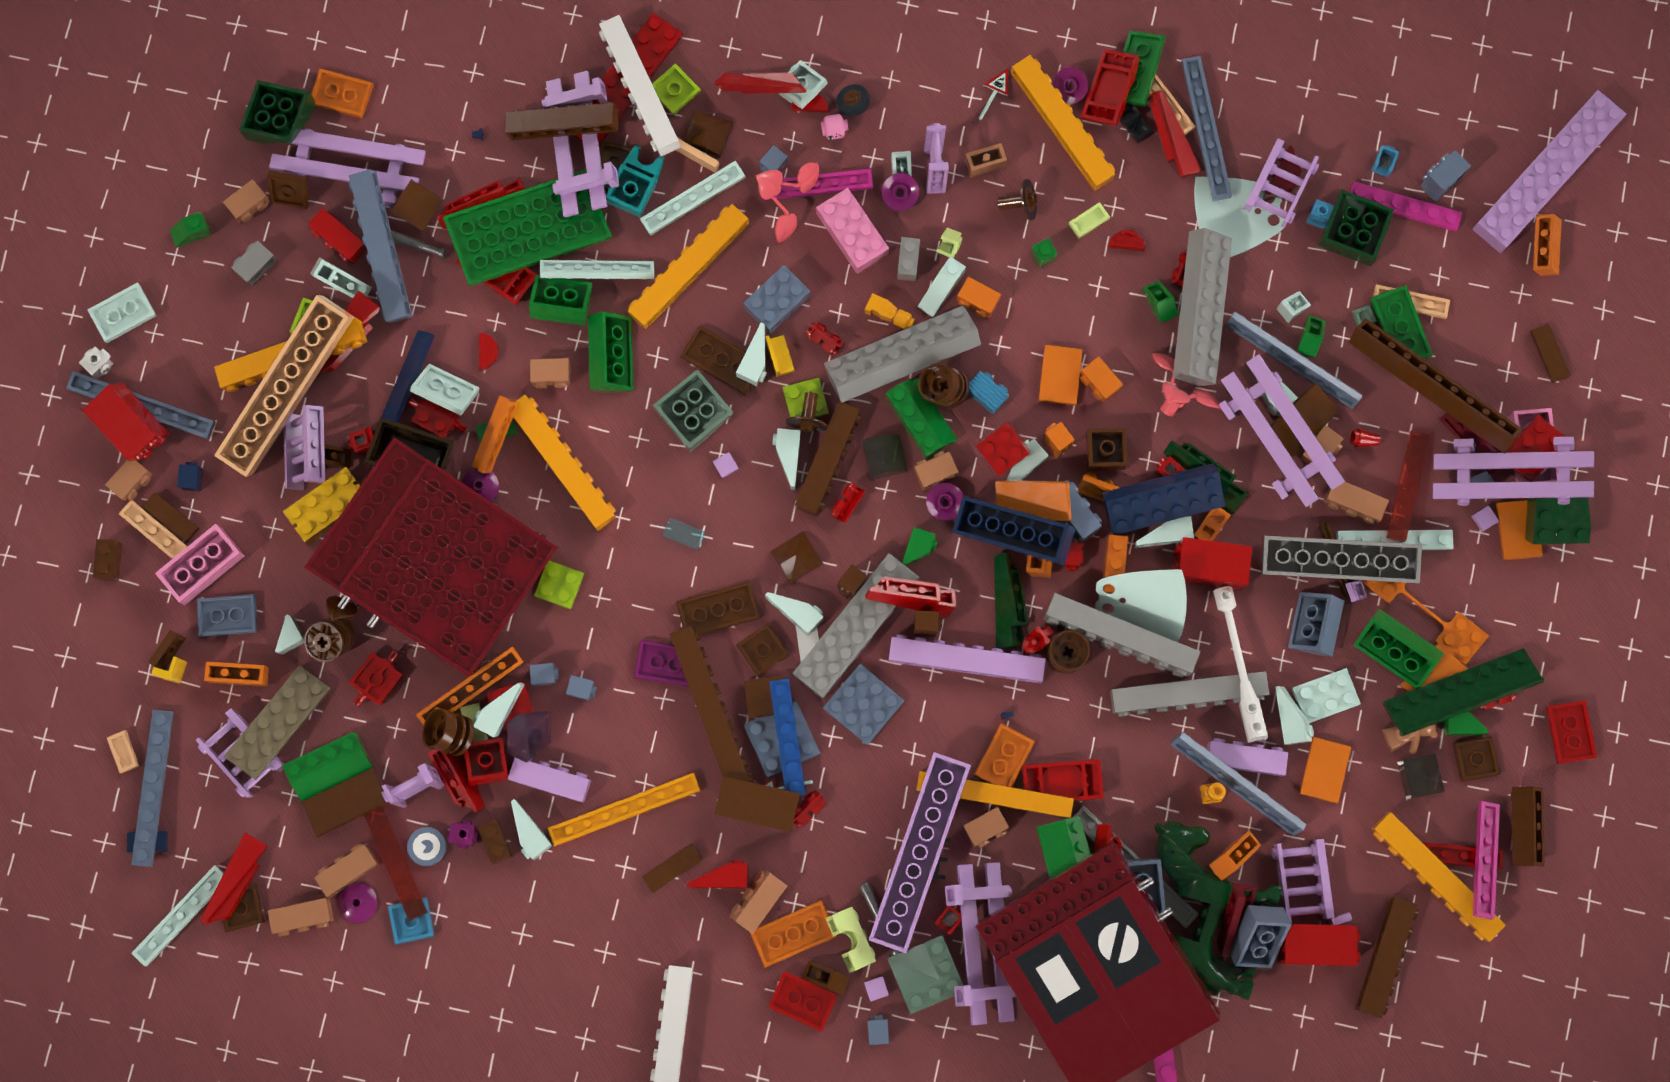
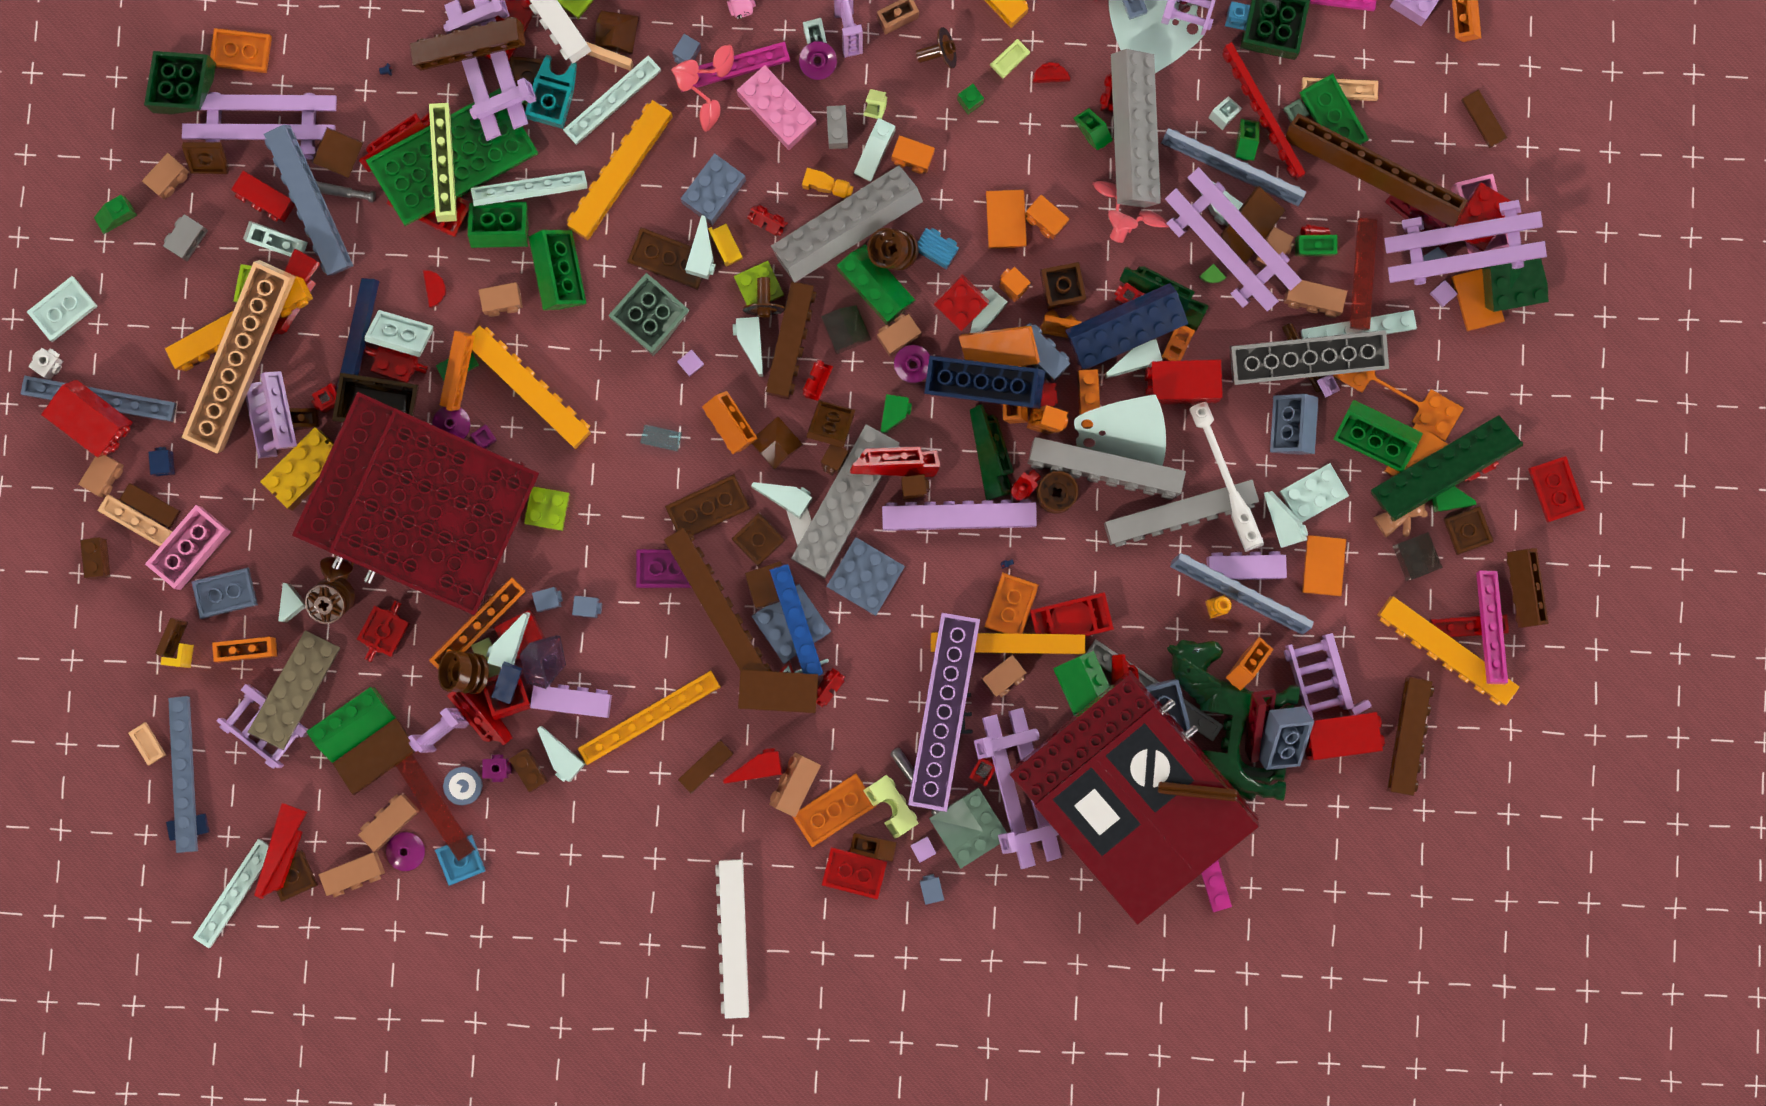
camera: 15 degrees left, 5 degrees up
none -> yellowish green brick [429,103,457,222]
none -> magenta tile [470,424,497,449]
none -> dark blue tile [492,661,523,704]
none -> orange brick [702,391,758,454]
none -> reddish brown tile [806,400,855,448]
none -> orange brick [1026,405,1068,435]
none -> reddish brown axle [1158,782,1237,801]
none -> bright green tile [1199,264,1226,283]
none -> red plate [1222,42,1306,181]
none -> green panel [1295,235,1337,256]

